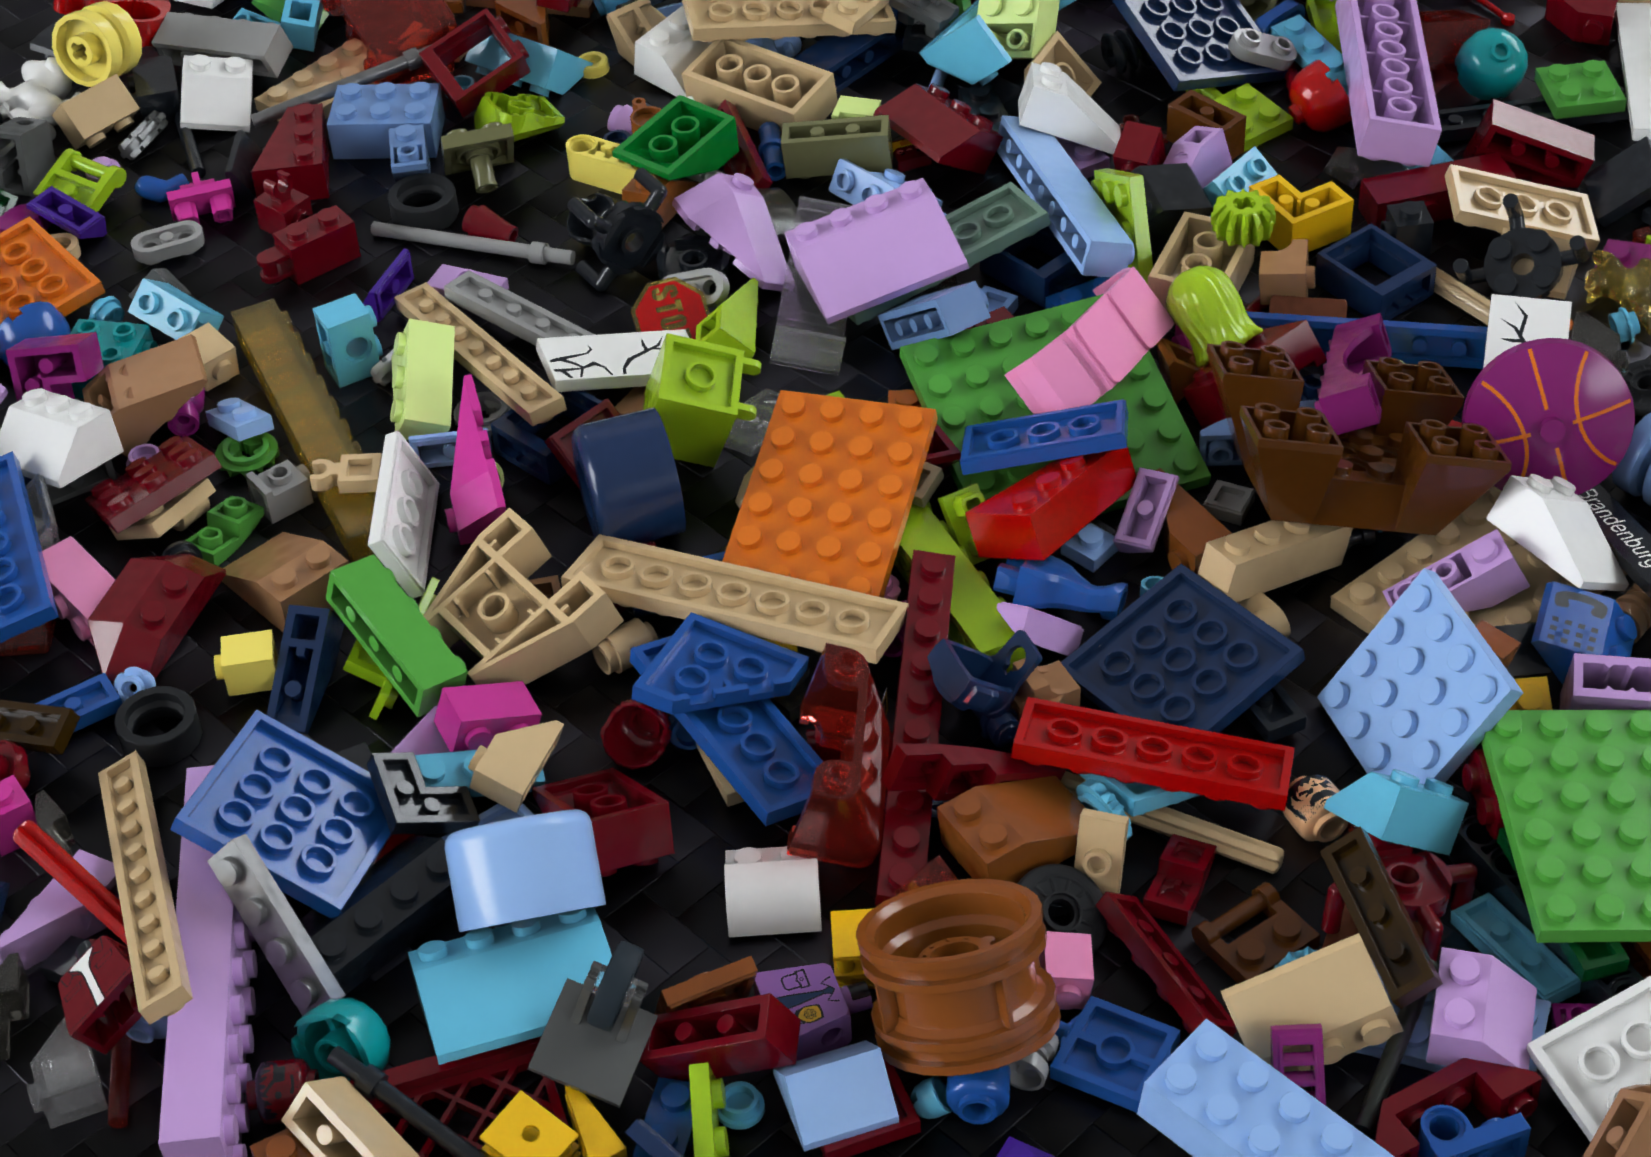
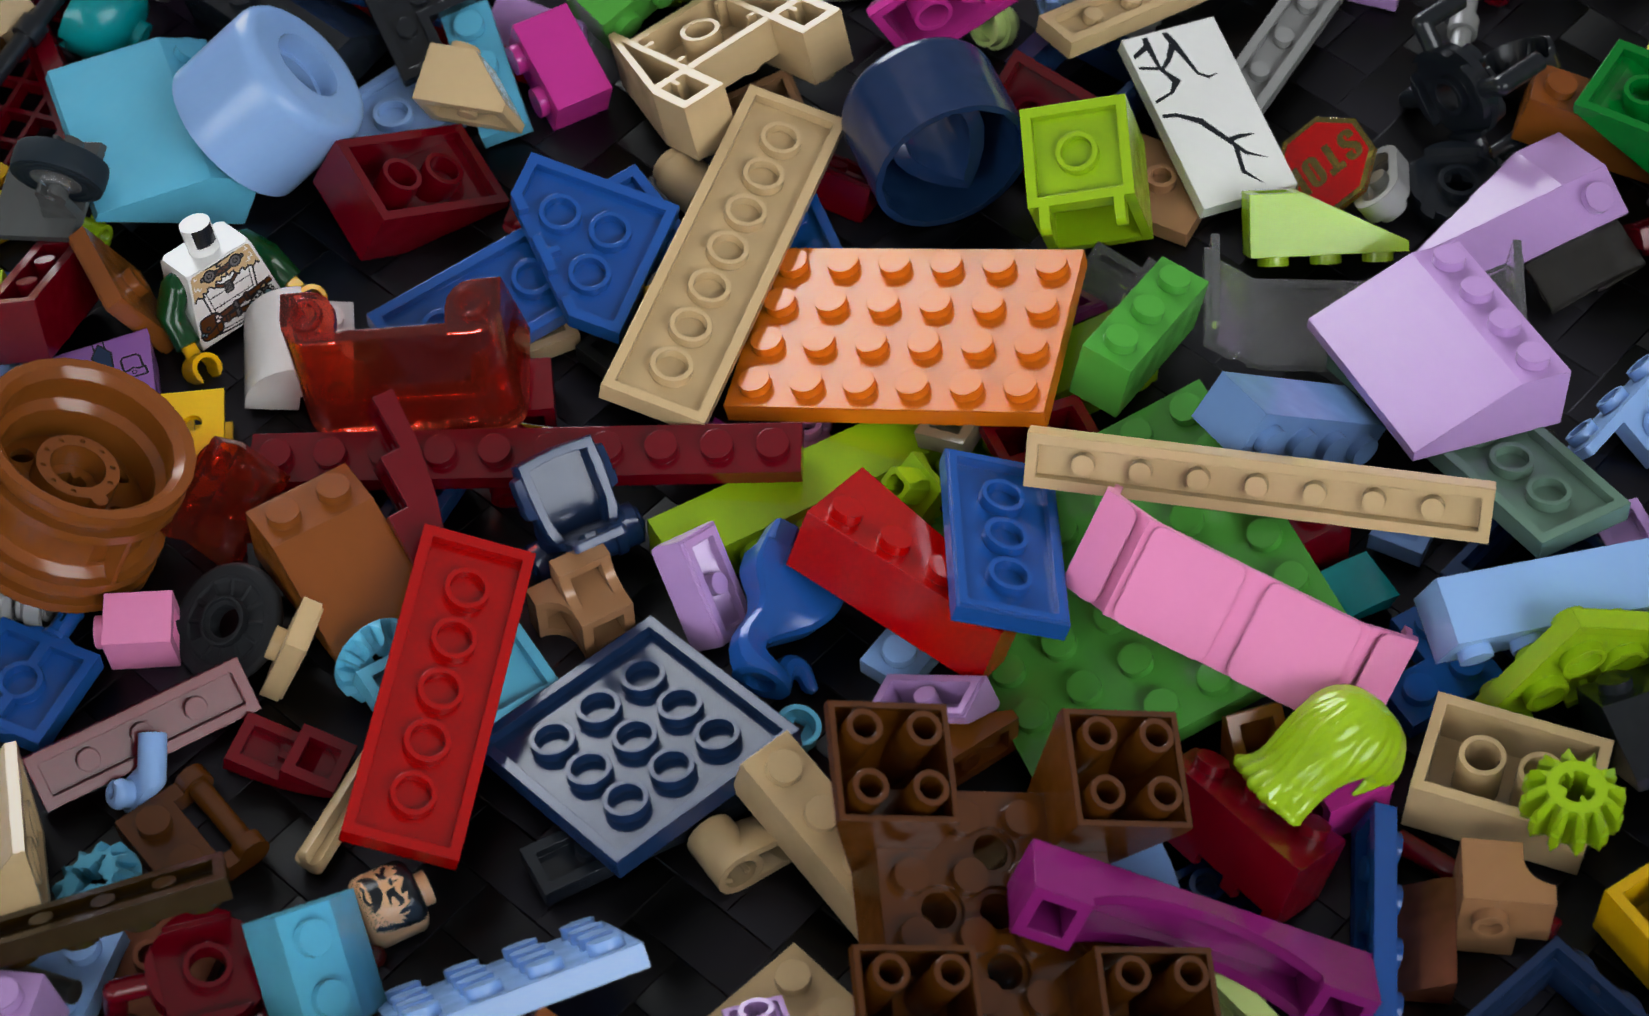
camera: 85 degrees right, 10 degrees up
none -> light blue arm [105,732,167,813]
none -> torso [155,213,328,385]
none -> tan plate [1023,425,1496,544]
none -> bright green brick [1069,256,1209,418]

